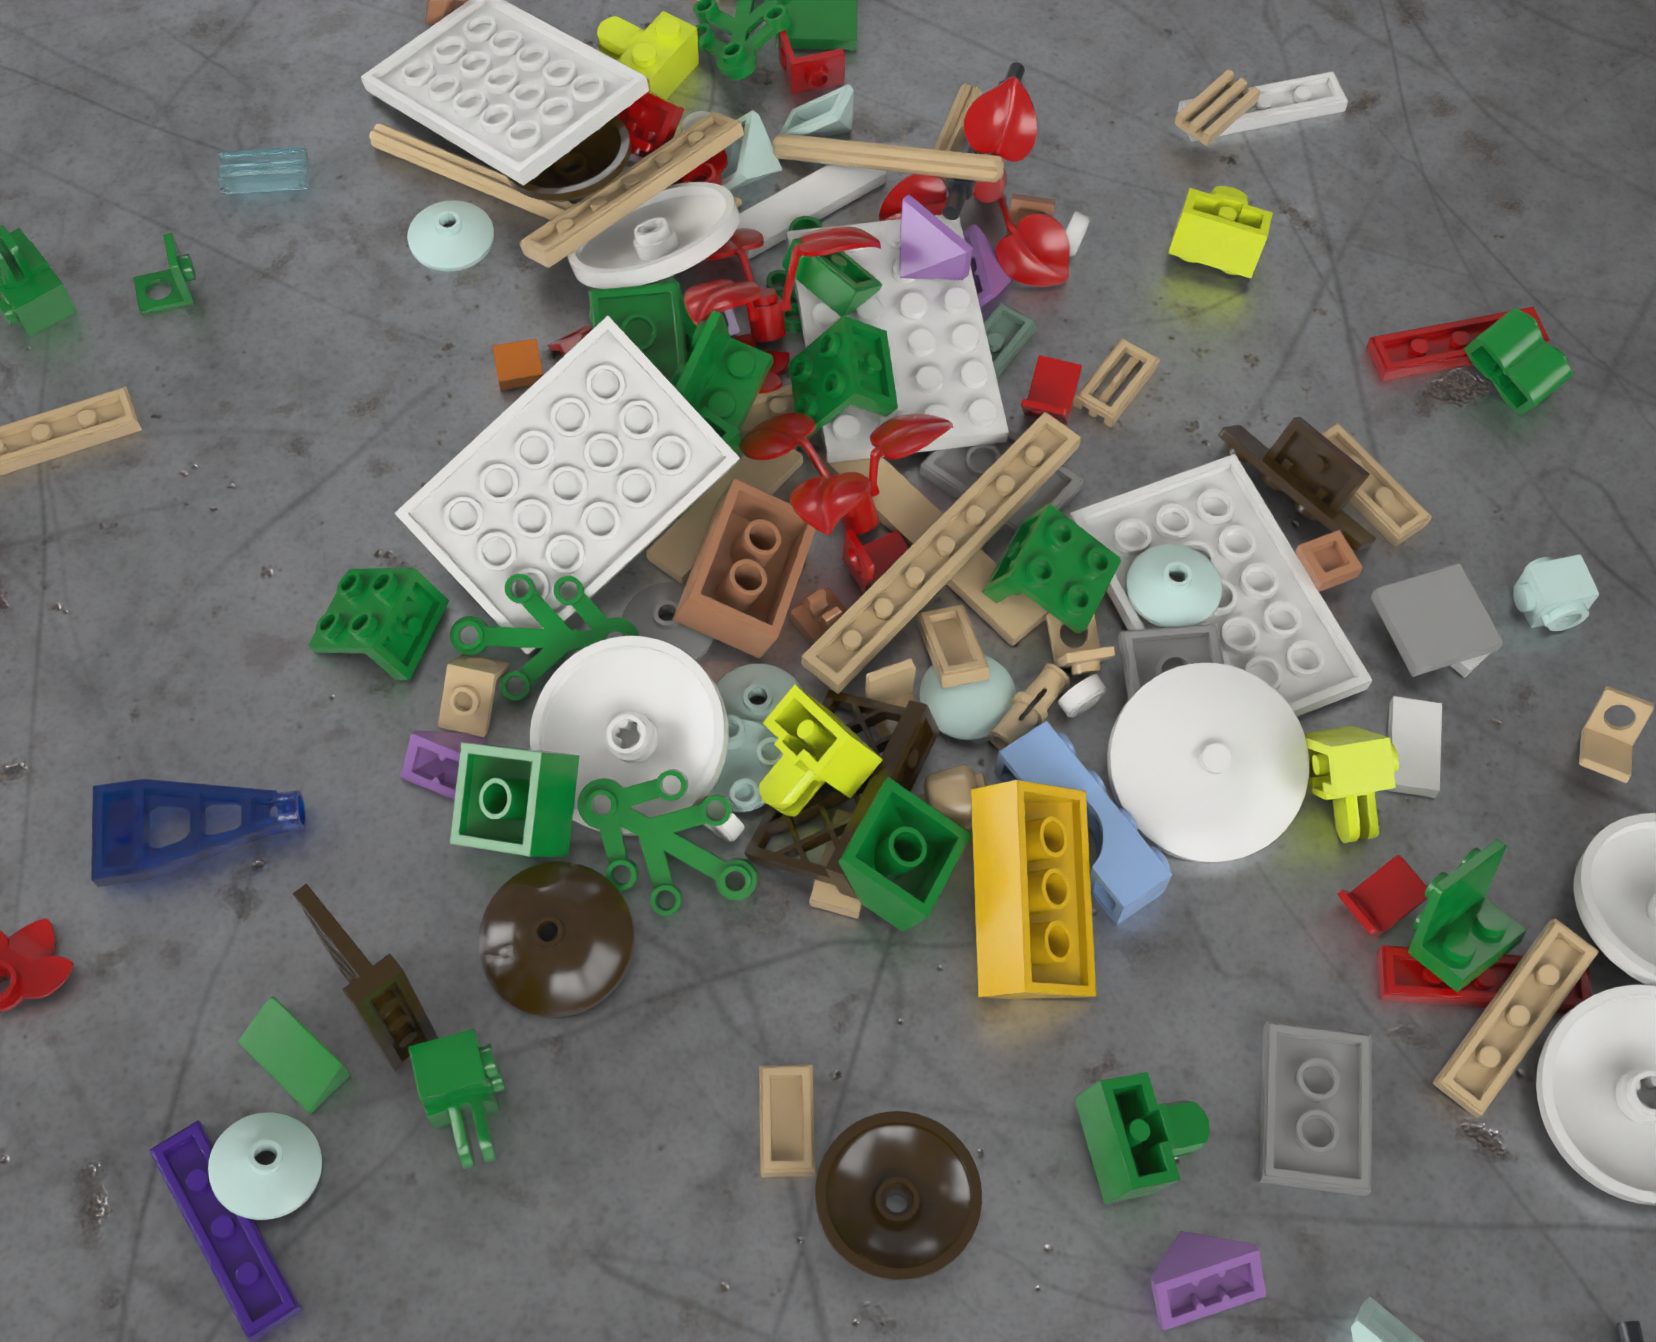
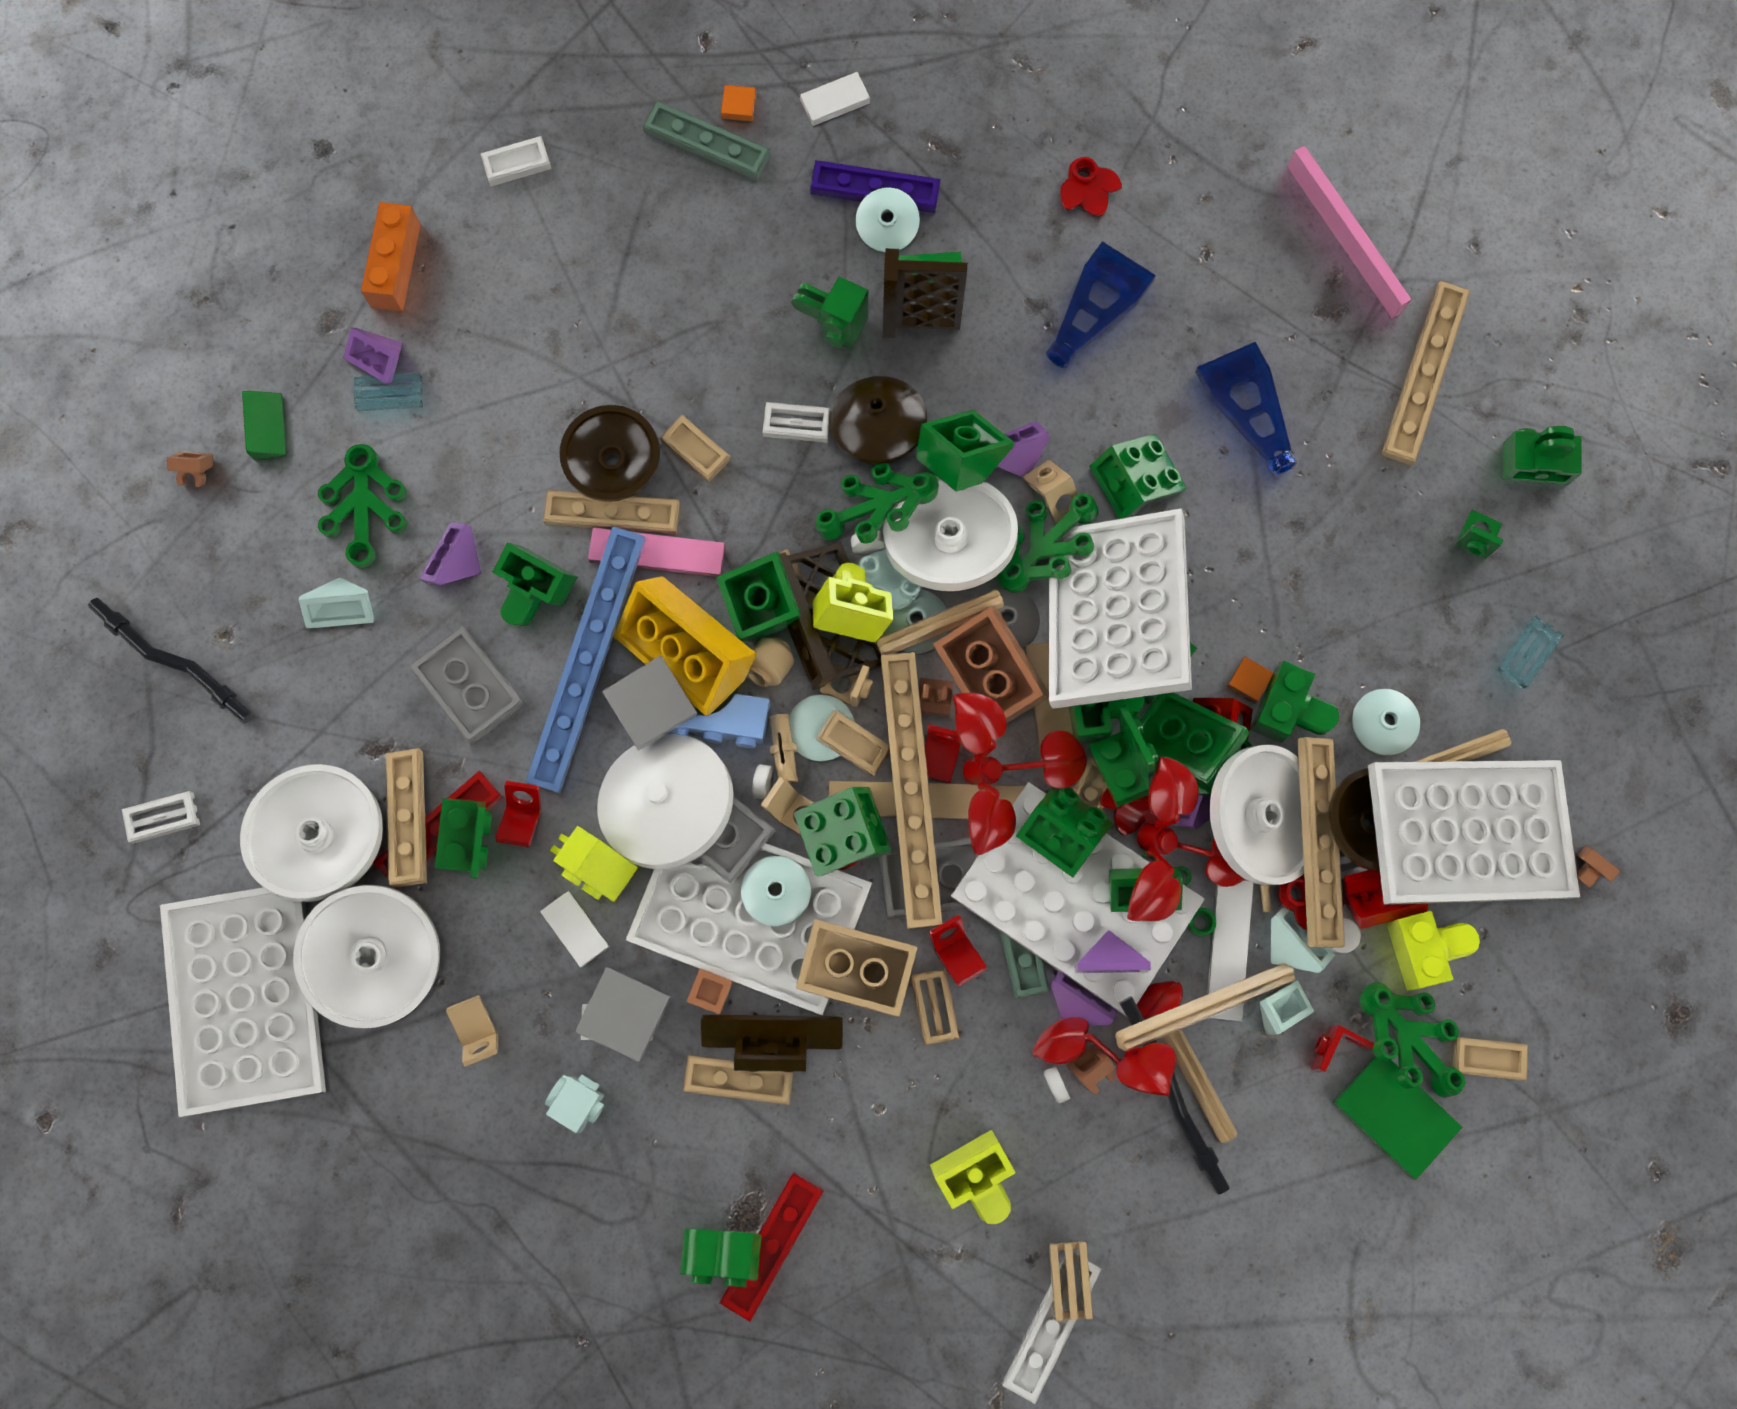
camera: 135 degrees right, 15 degrees up
none -> medium blue plate [525,526,646,794]
none -> tan tile [543,490,680,535]
none -> bright pink tile [588,528,726,577]
none -> light grey tile [602,655,698,751]
none -> white tile [762,402,831,443]
none -> tan slope [796,919,918,1018]
none -> tan axle [877,590,1004,655]
none -> clear blue plate [1195,342,1297,476]
none -> green brick [1250,660,1339,743]

